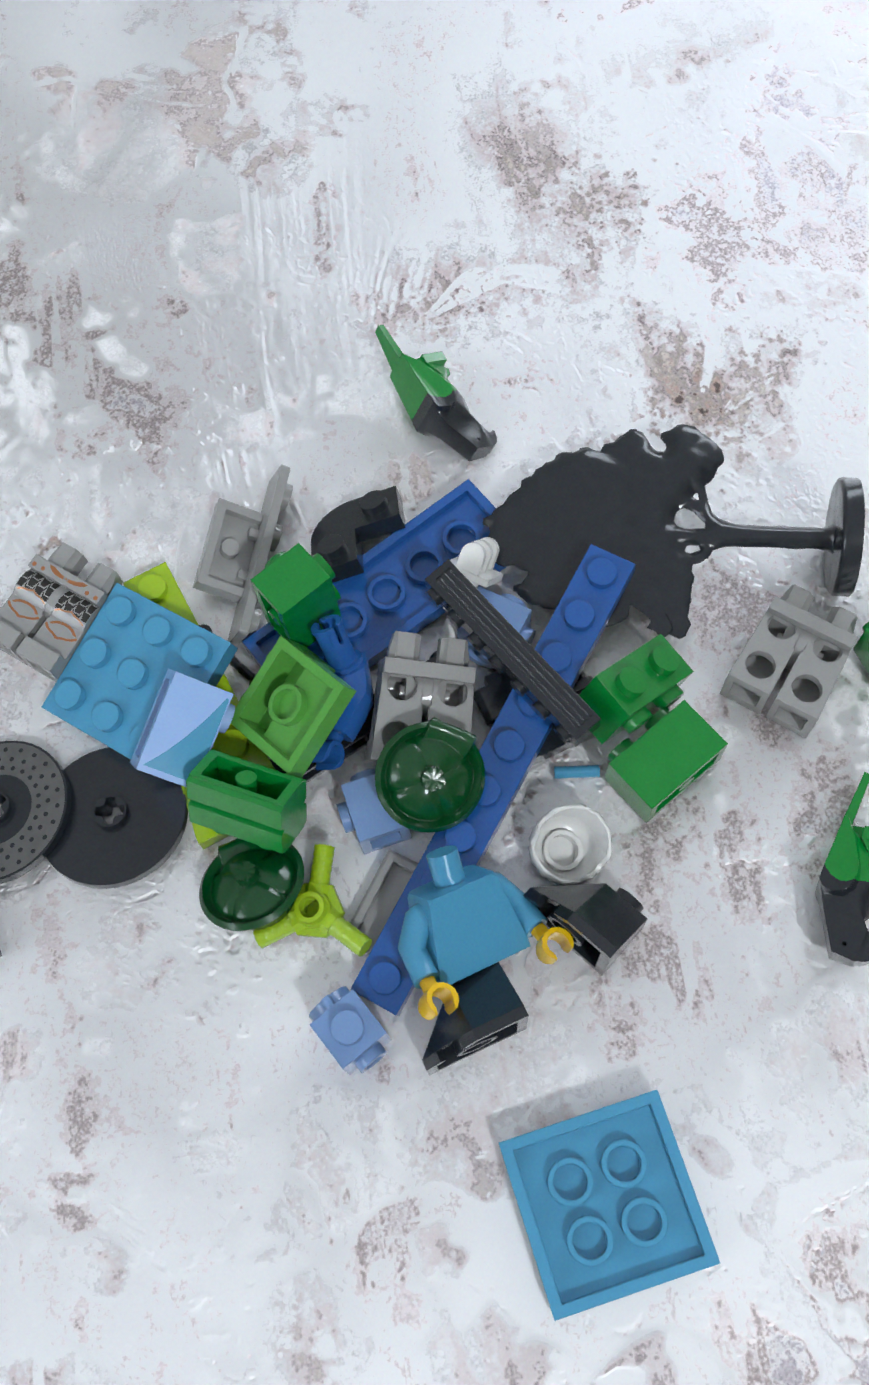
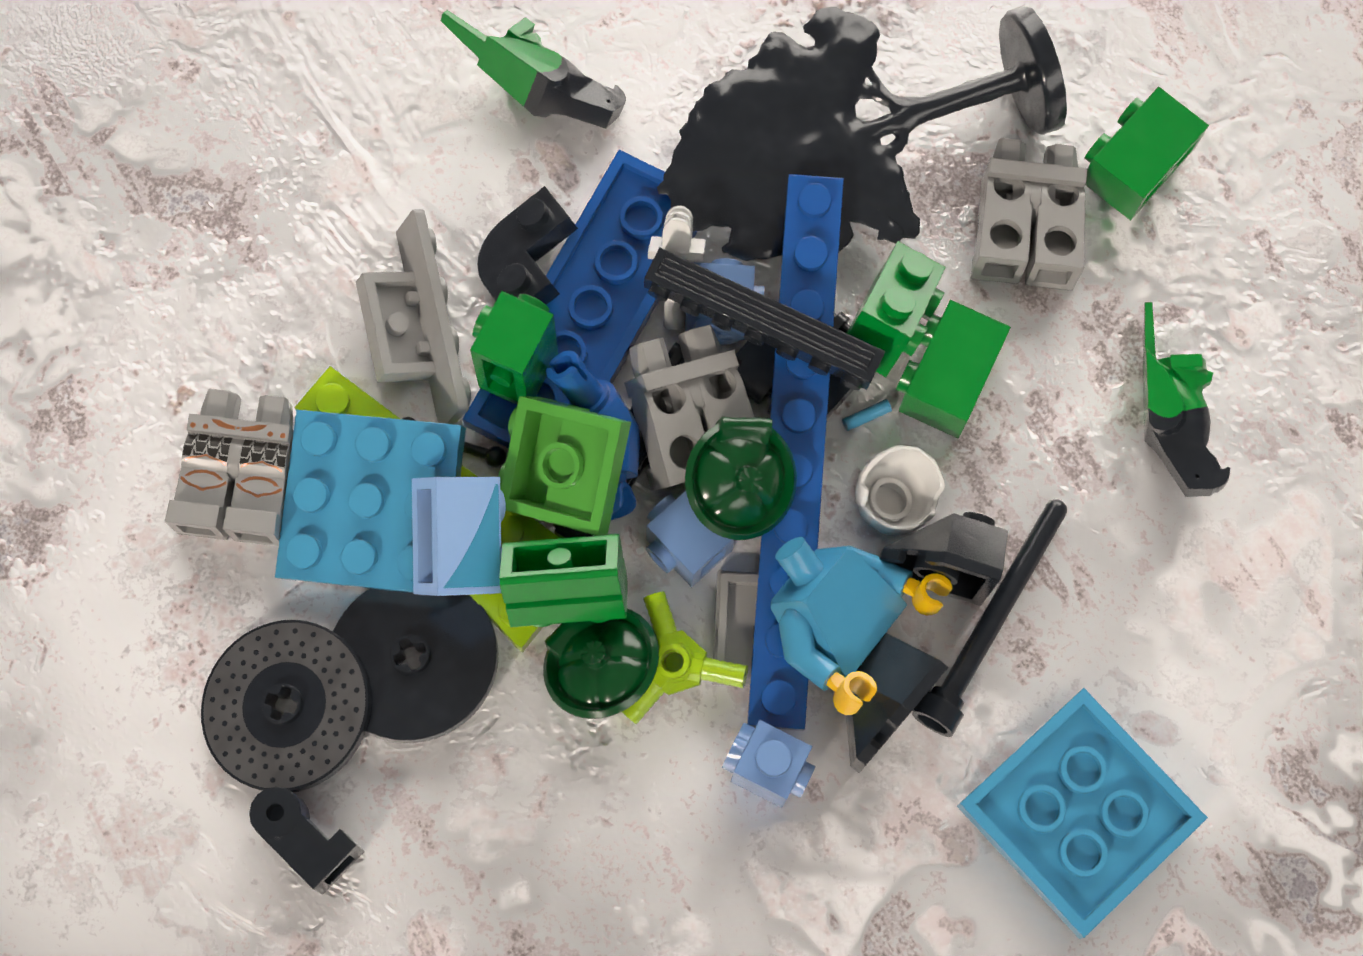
camera: 35 degrees left, 5 degrees up
none -> black piece [912,499,1067,737]

